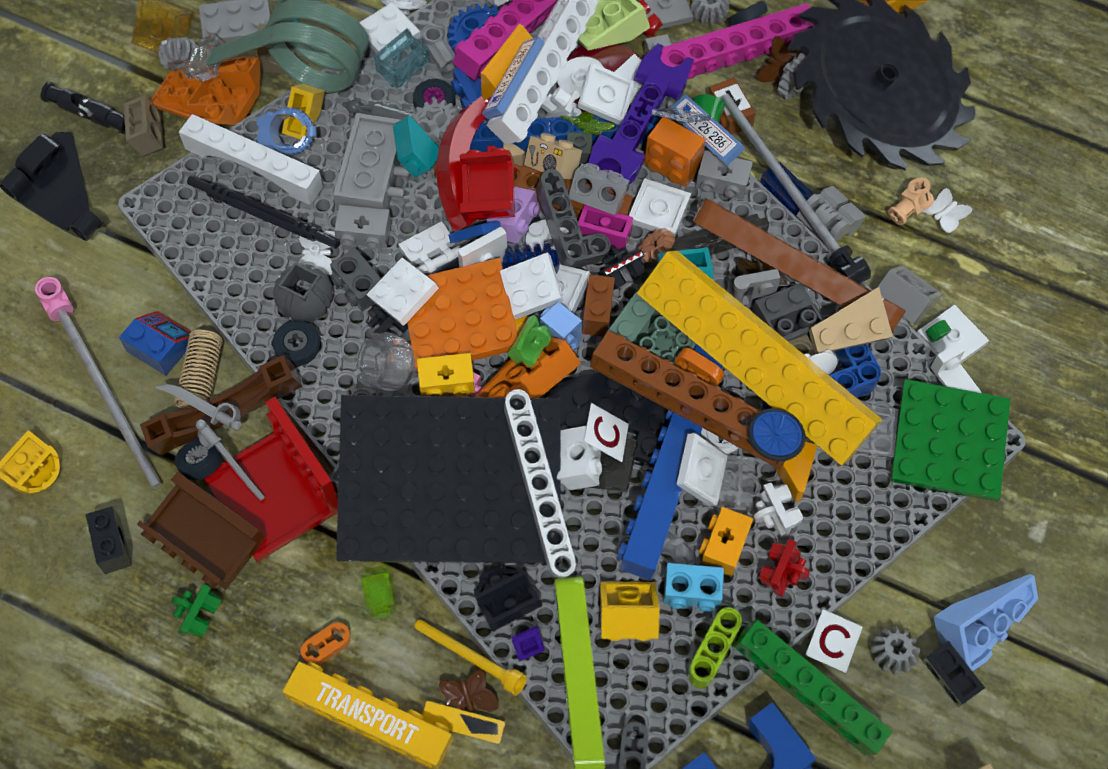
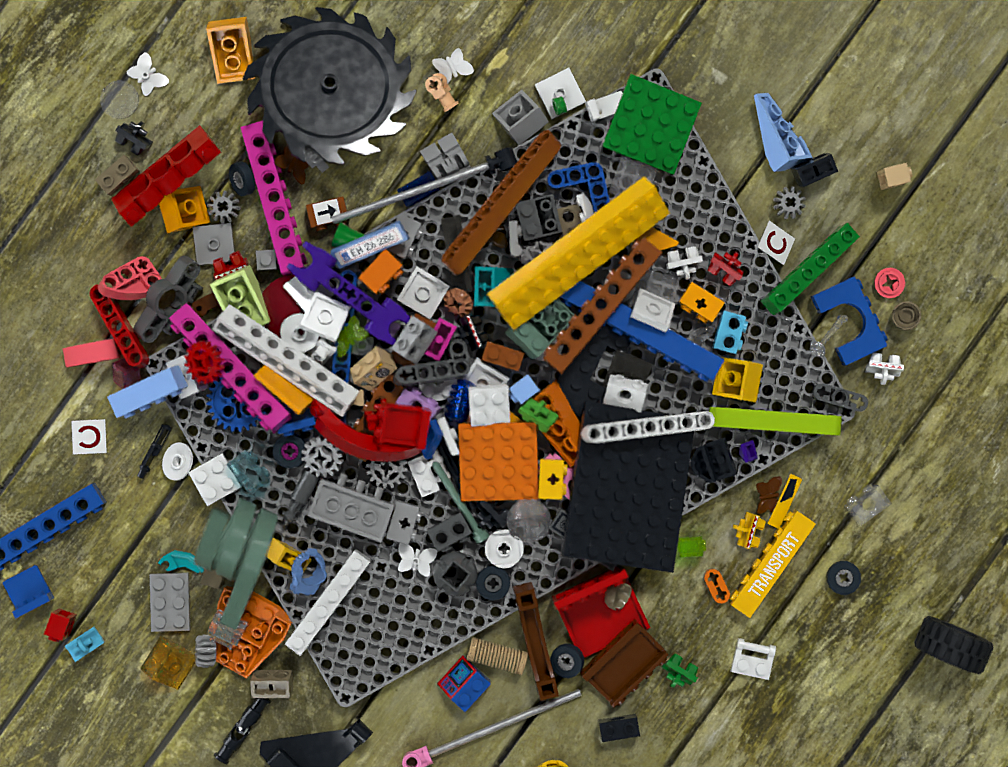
camera: 80 degrees left, 25 degrees up
light grey sword [156,385,242,431] -> none
black axle [187,175,340,249] -> none
light grey sword [196,420,265,501] -> none
white plate [367,258,439,326] -> none
teal slope [393,115,439,178] -> none
yellow piece [414,620,527,696] -> none
light grey piece [422,24,456,74] -> none
medium blue tile [482,36,544,119] -> none
white sticker [584,403,628,462] -> none
clear piece [652,108,711,123] -> none
orange beam [675,348,725,386] -> none
lime beam [688,608,742,689] -> none
blue wheel [748,408,806,461] -> none
tan wing [809,287,893,354] -> none
none -> sand green piece [432,461,490,544]
none -> white plate [485,529,524,568]
none -> dark tan hair [604,583,632,610]
none -> white plate [731,638,776,680]
none -> yellow hips [732,512,766,549]
none -> clear piece [810,315,848,356]

